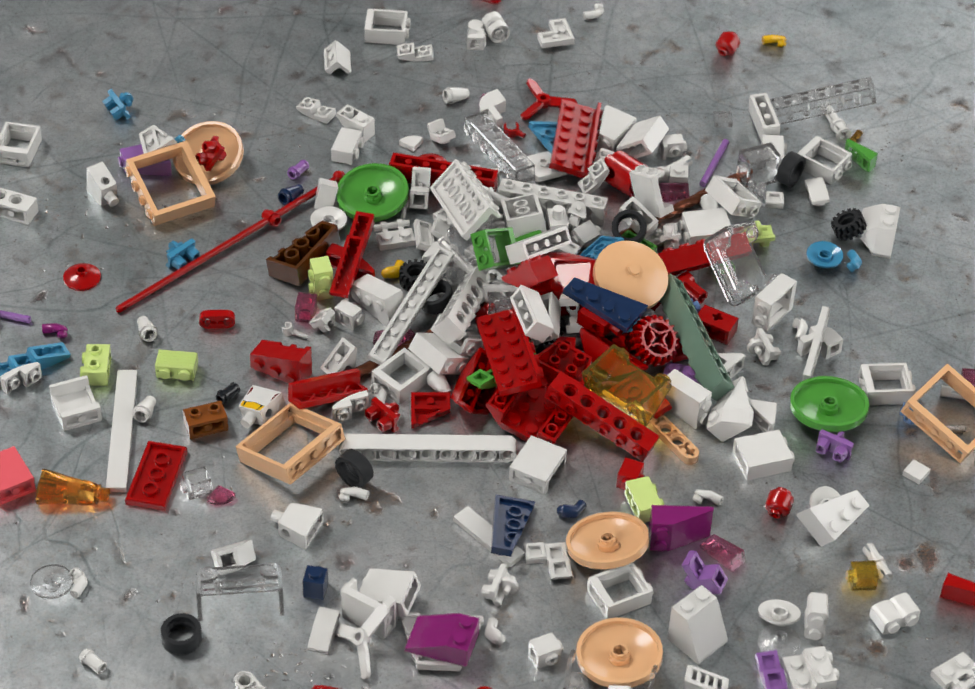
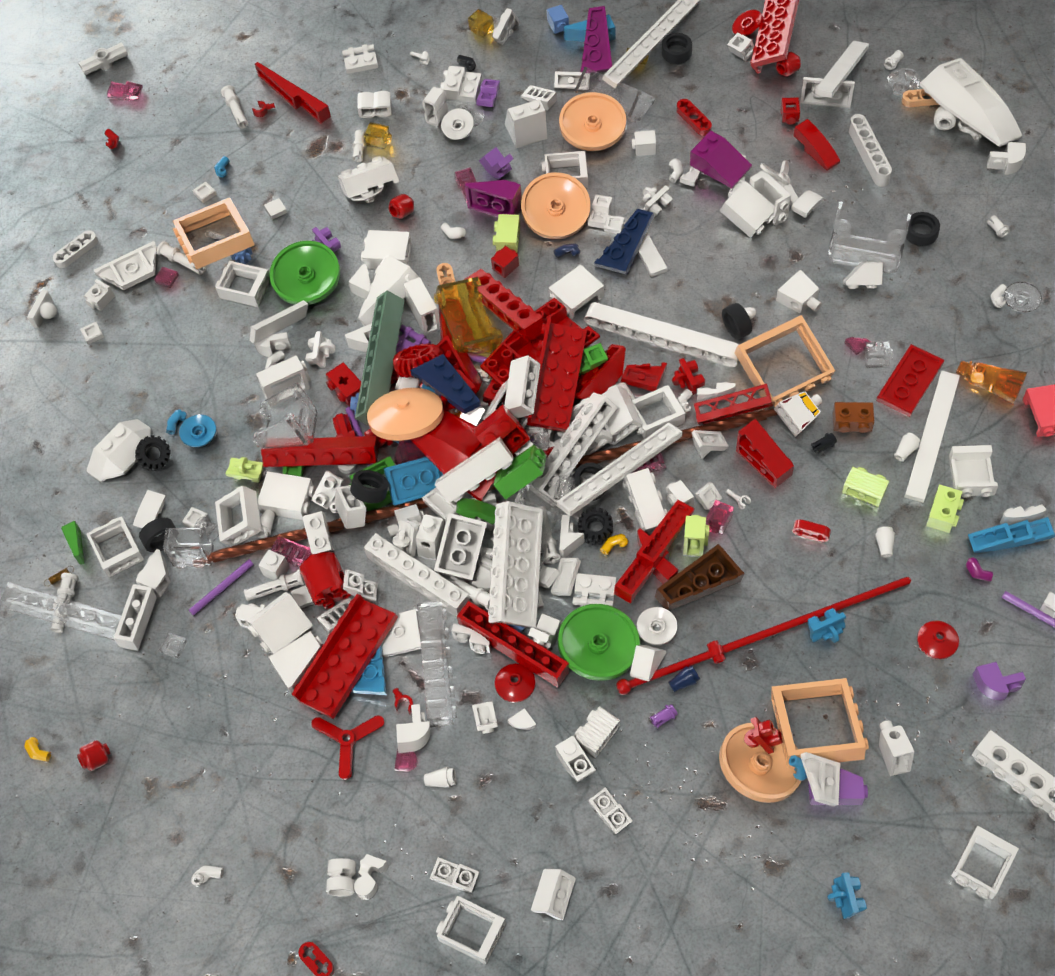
camera: 150 degrees left, 15 degrees up
dark blue brick [302,565,328,600] -> none
white plate [537,18,575,48] -> none
none -> medium lavender brick [972,662,1026,700]

